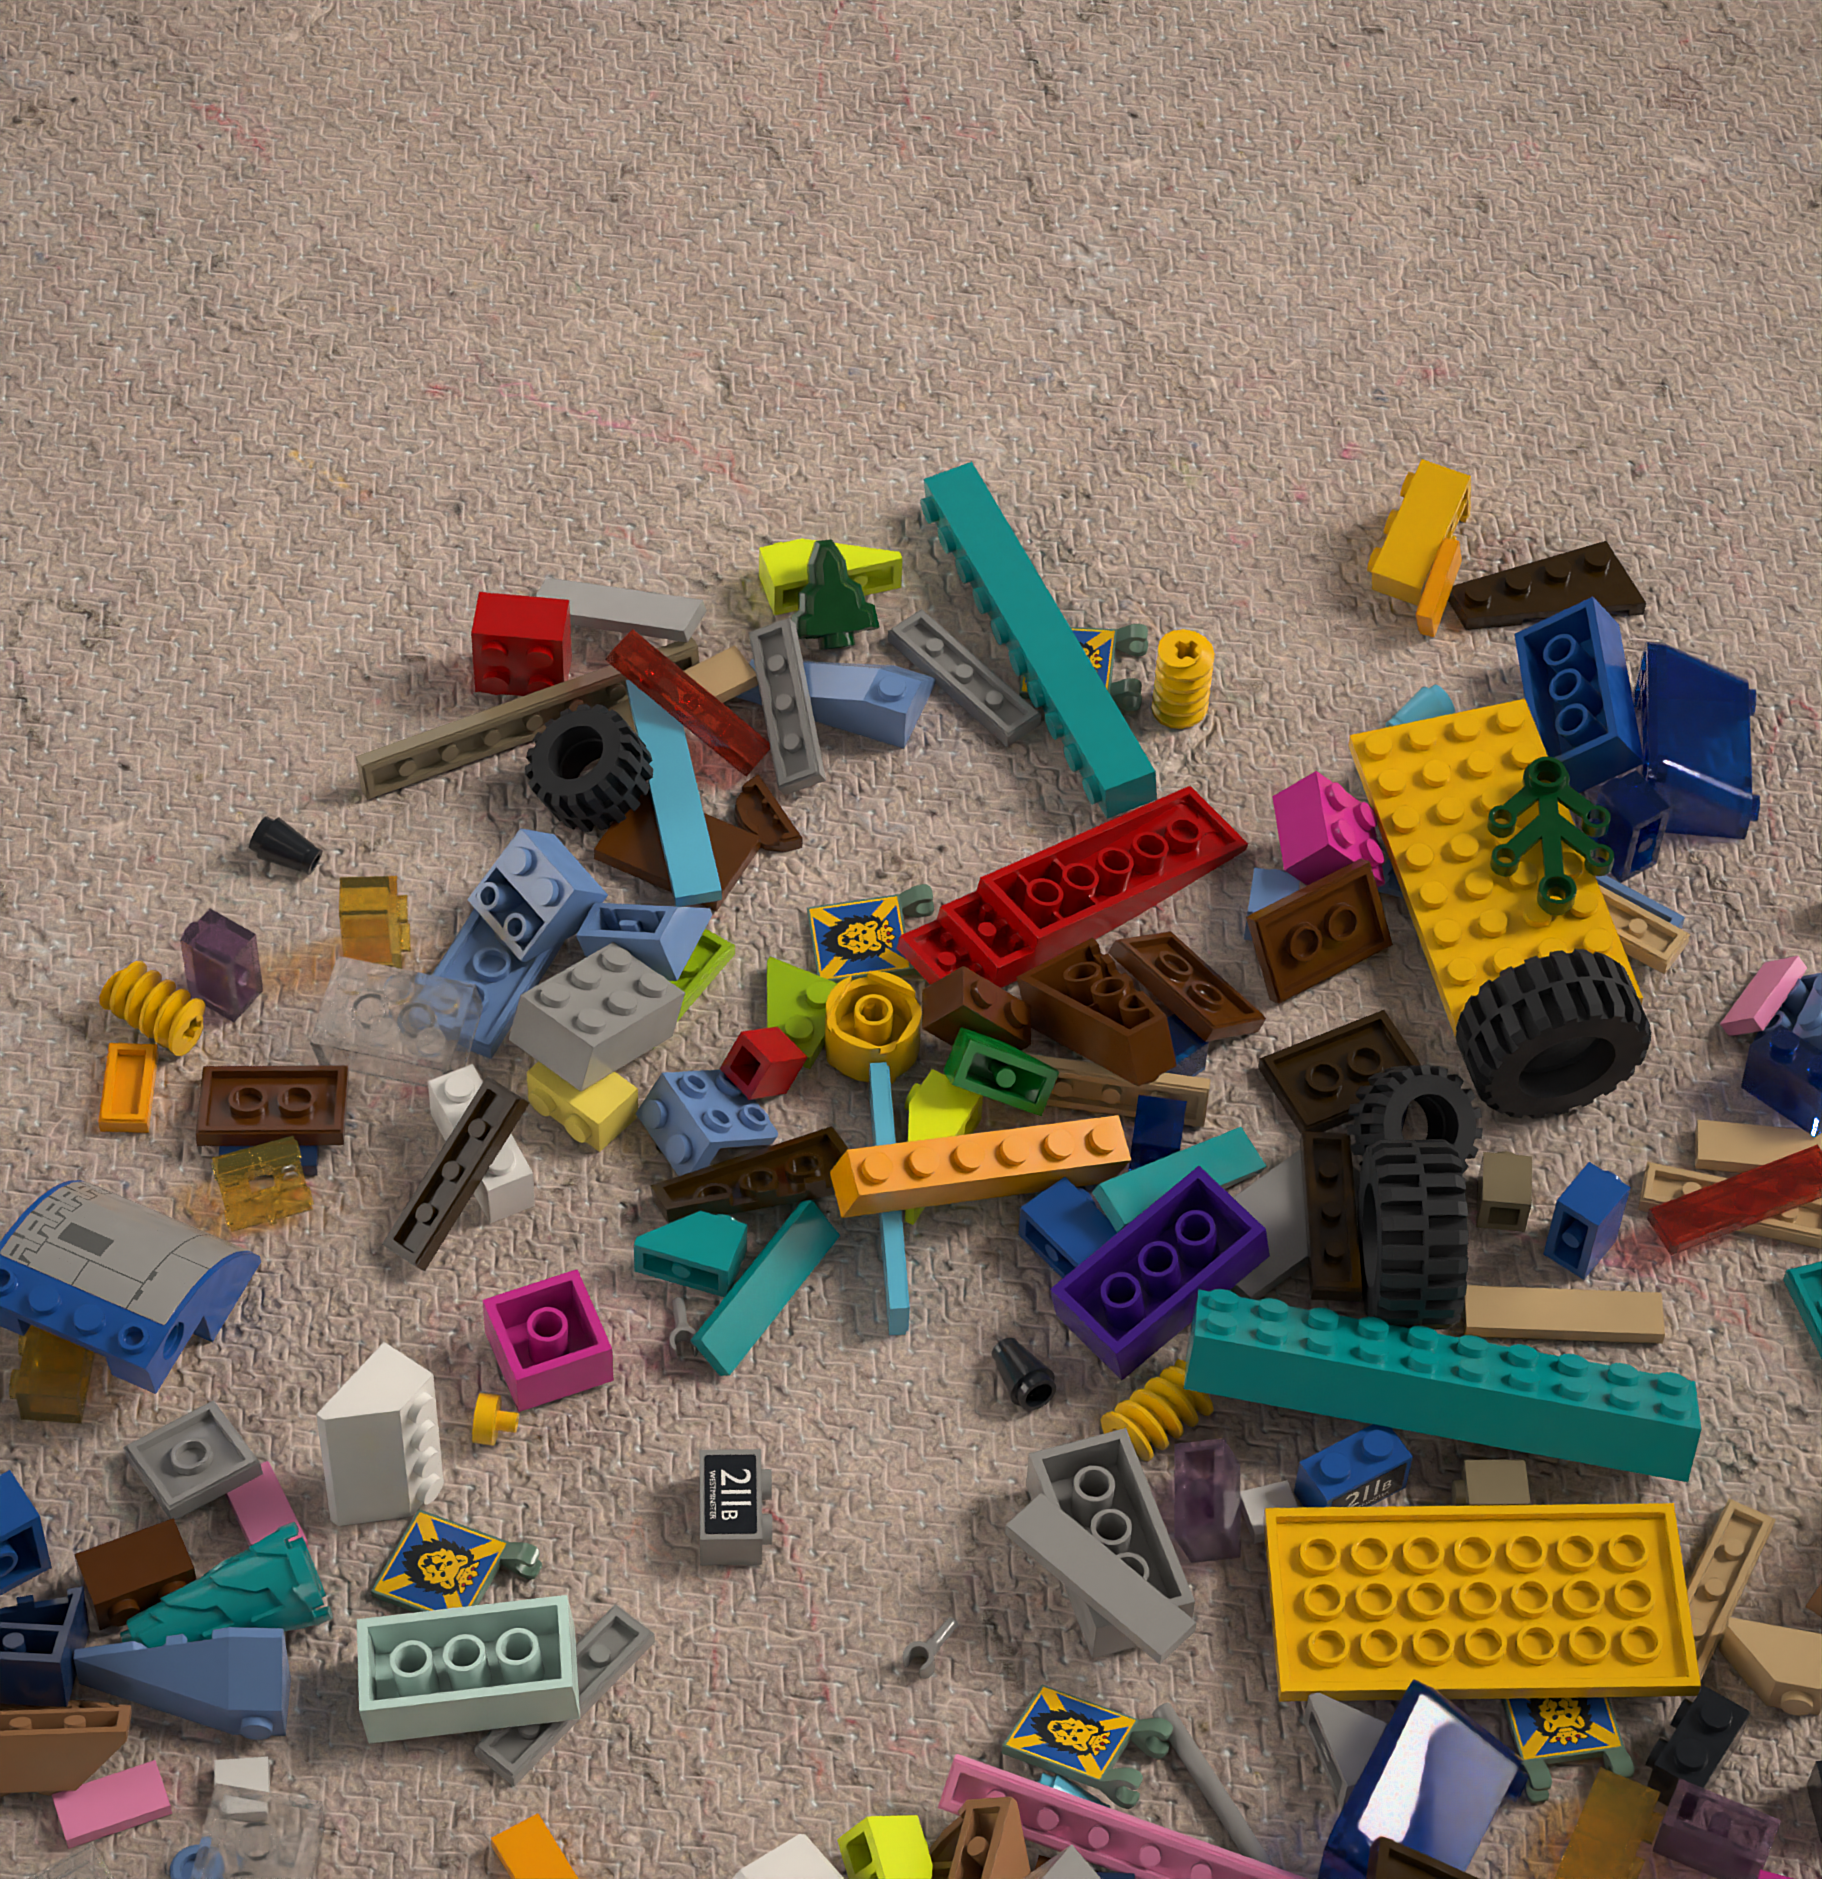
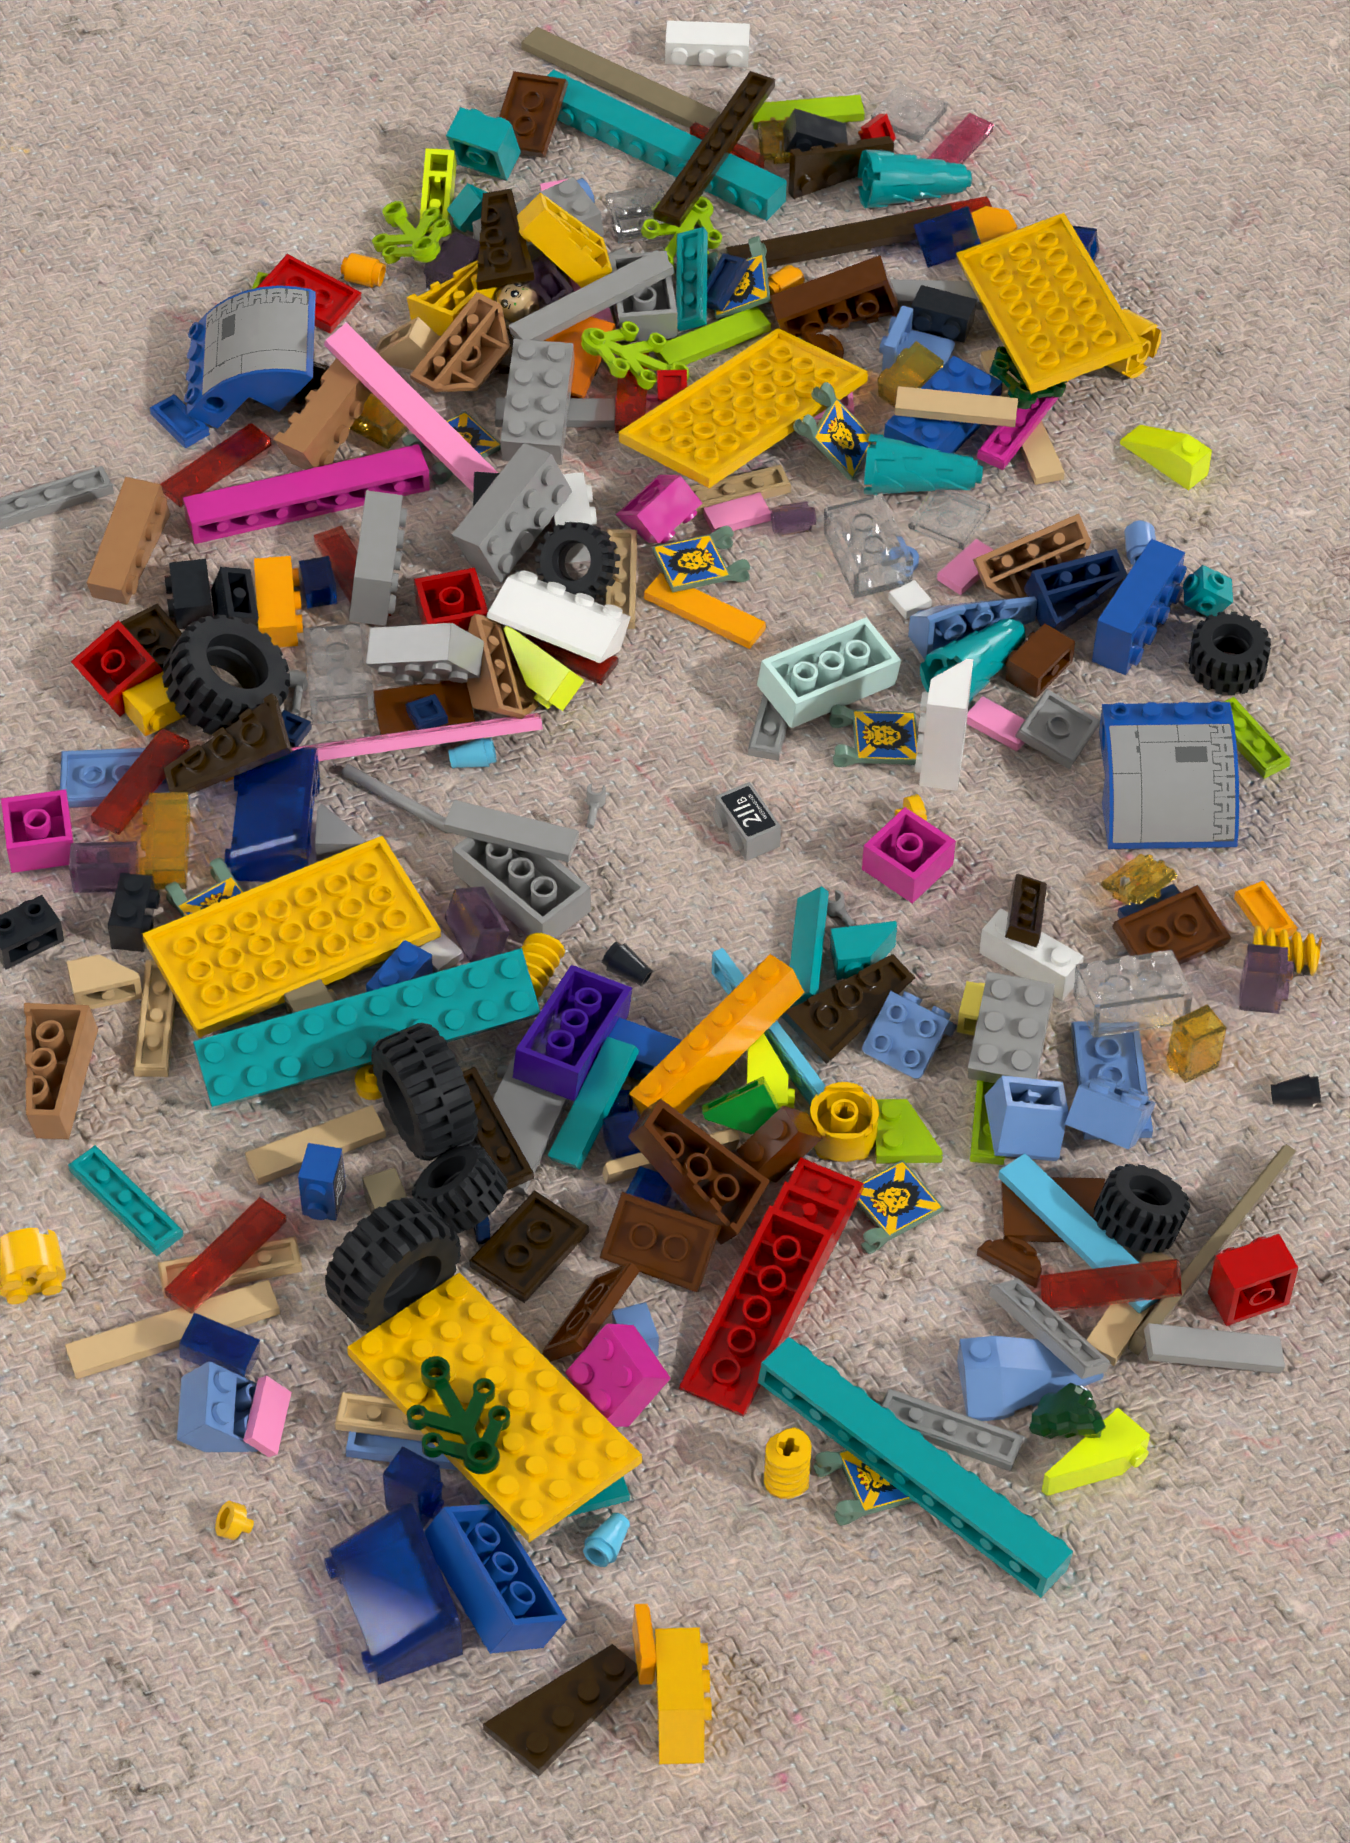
camera: 155 degrees right, 0 degrees up
red brick [719,1026,808,1100] -> none
flag [1001,1684,1173,1809] -> none

